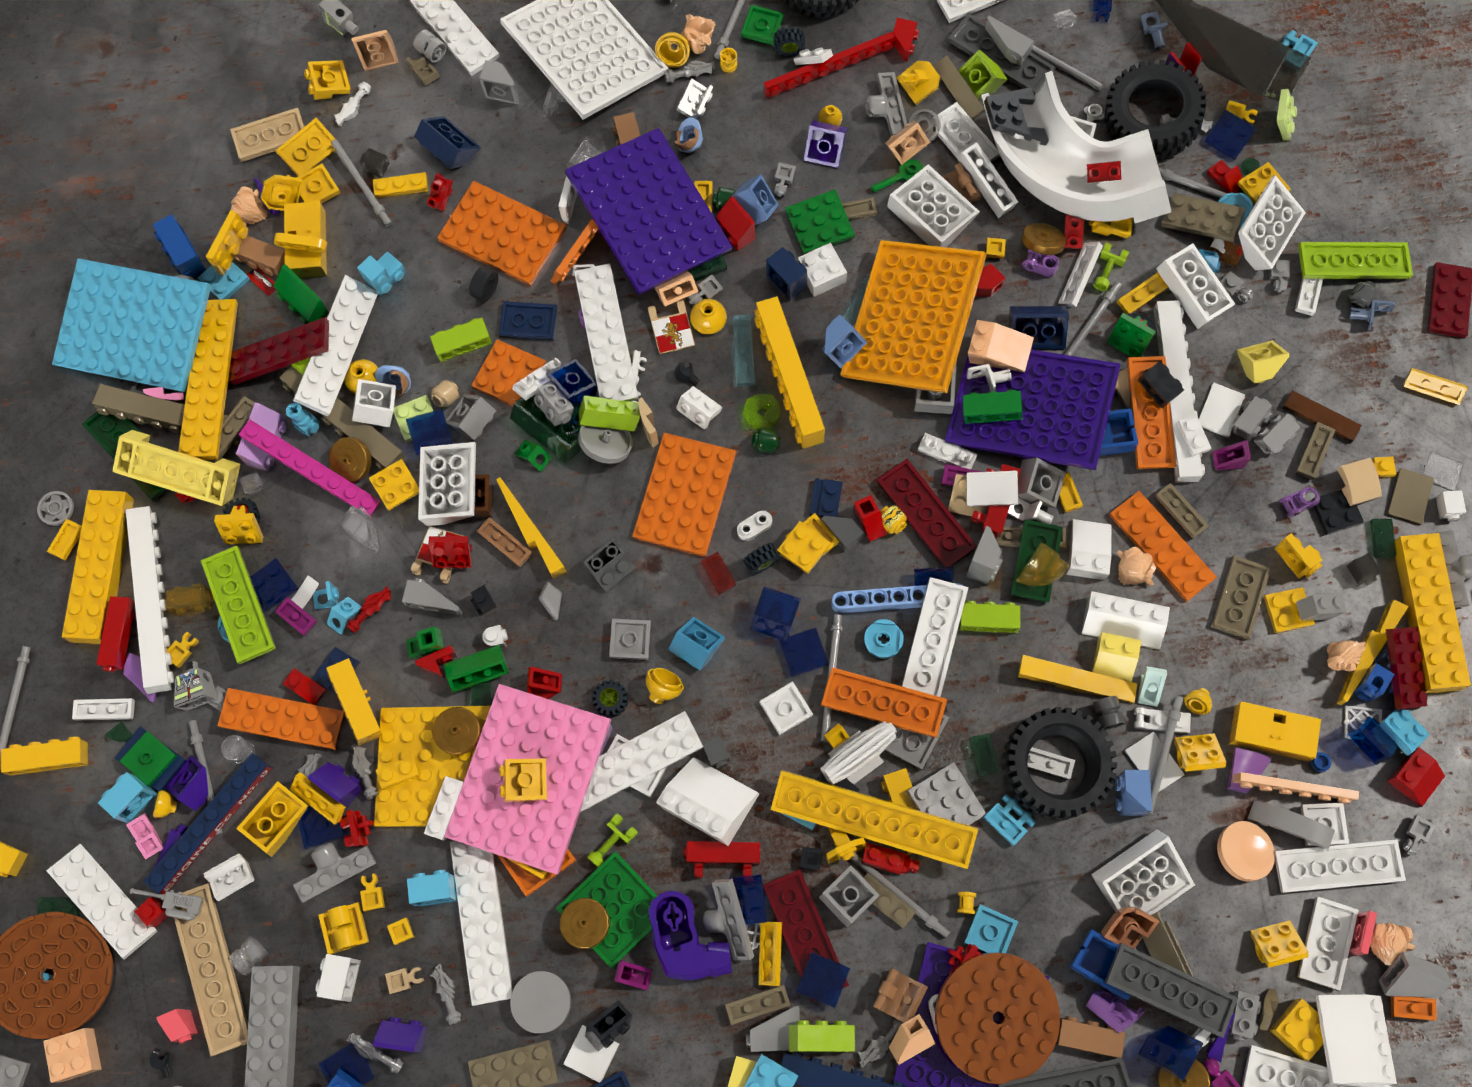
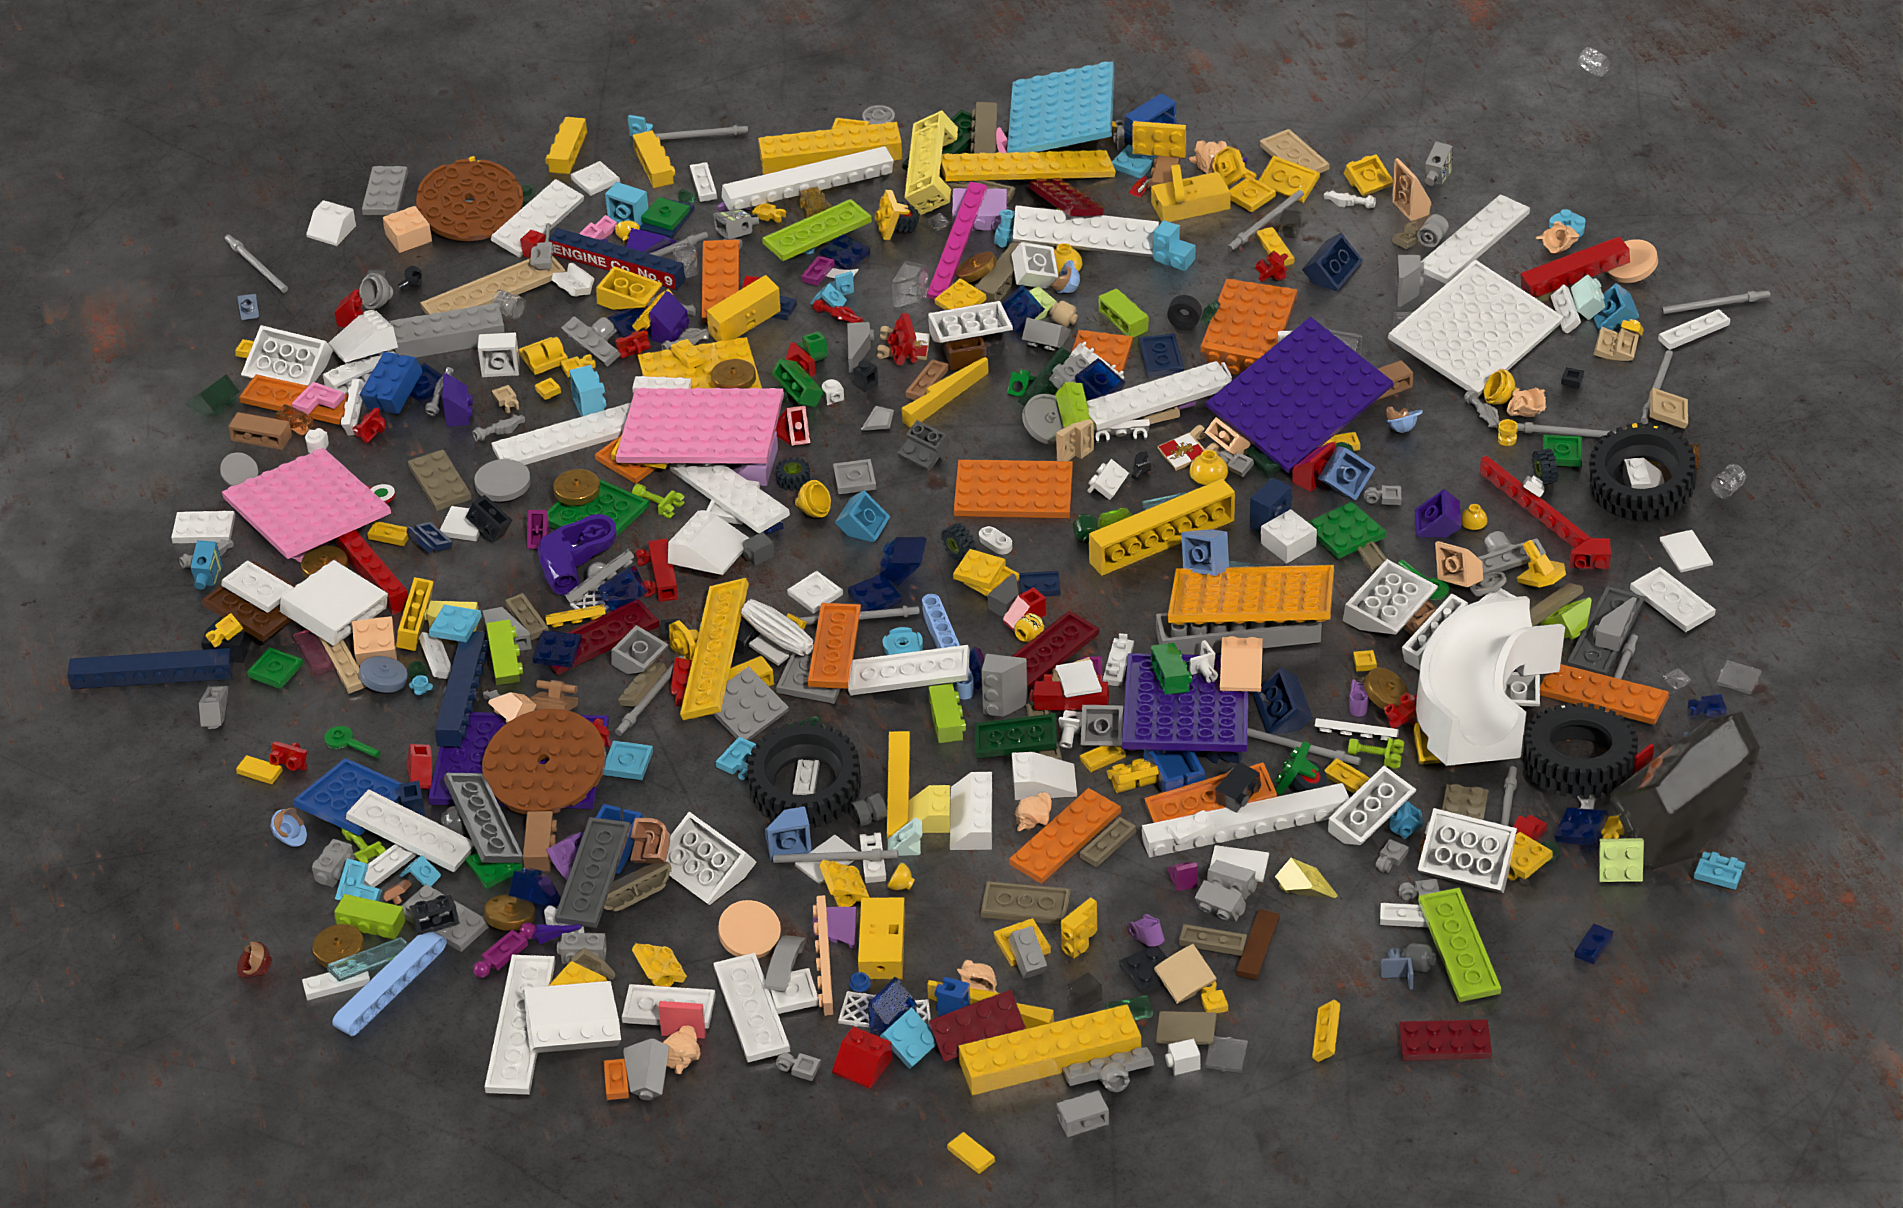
camera: 75 degrees right, 30 degrees down
red brick [96,596,136,672] -> none
coral slope [156,1009,198,1044] -> none
green slope [274,264,329,325] -> none
yellow plate [499,758,547,802] -> none
white bracket [676,79,713,118] -> none
clear red plate [701,552,736,595] -> none
yellow bush [957,892,976,914] -> none
red slope [975,263,1006,297] -> none
black wing [984,88,1049,146] -> none
clear yellow brick [1016,542,1070,586] -> none
red hips [1086,161,1122,183] -> none
none -> white tile [571,161,620,196]
none -> white window [838,991,882,1028]
none -> yellow plate [1107,758,1159,793]
none -> clear green tile [1201,300,1221,324]
none -> orange plate [1540,664,1669,725]
none -> clear blue plate [1574,923,1613,965]

